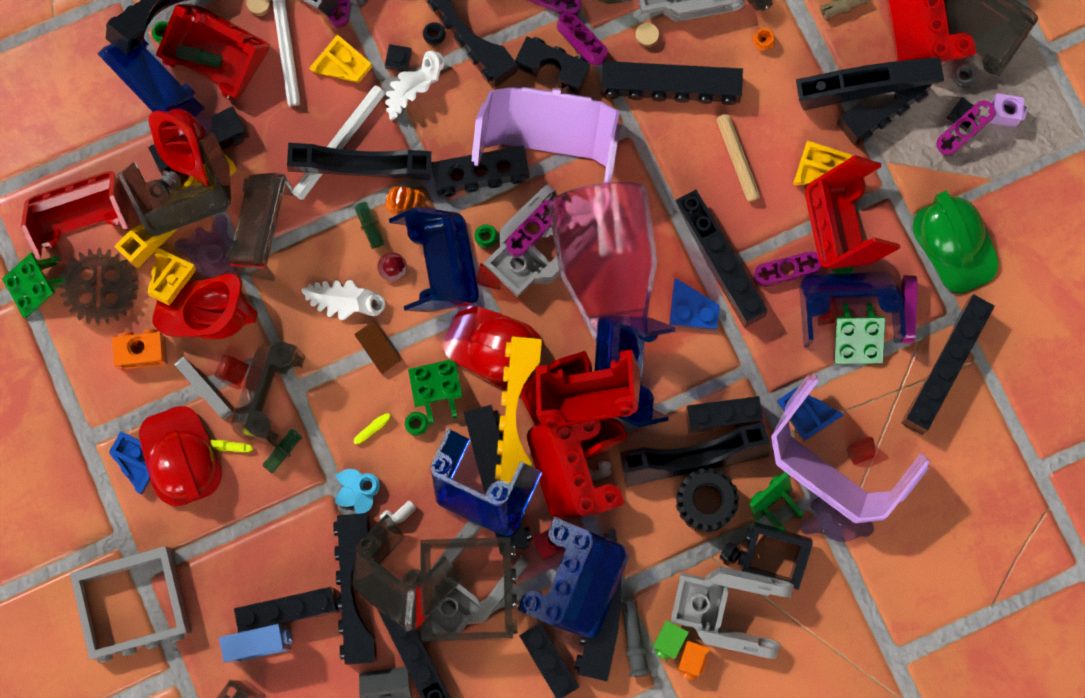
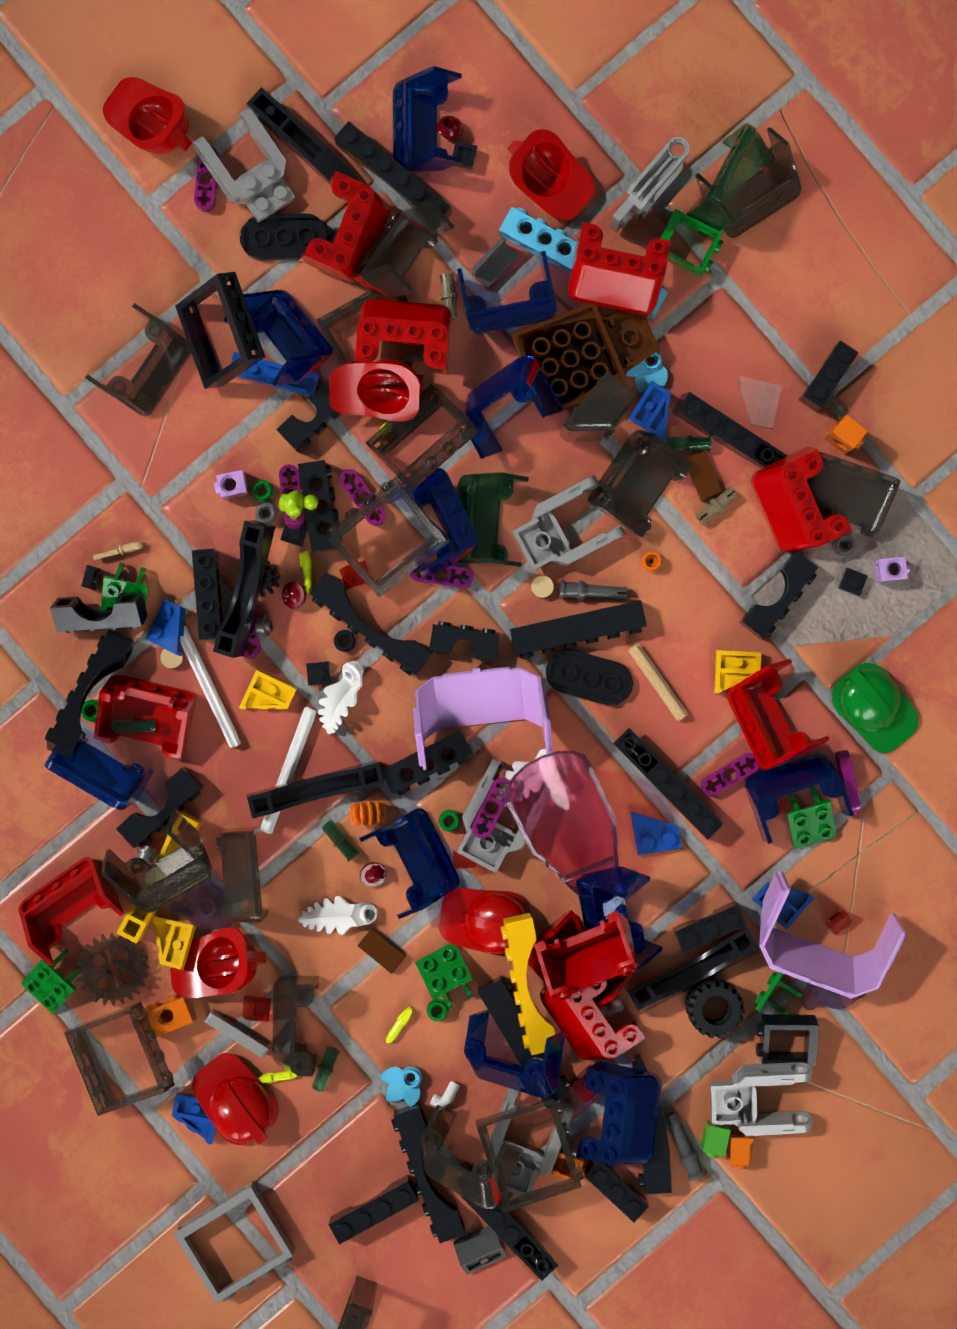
camera: 20 degrees left, 10 degrees up
red piece [148,109,209,187] -> none
medium blue window [219,624,293,663] -> none
magenta beam [556,12,608,65] -> none
black plate [719,542,741,566] -> none
black slope [796,58,944,111] -> none
black arch [901,294,995,435] -> none
magenta beam [936,100,996,155] -> none
none -> clear smoke window [64,1002,175,1116]
none -> black tile [546,649,633,705]
none -> orange window [551,1148,586,1183]
none -> dark grey pin [559,579,627,601]

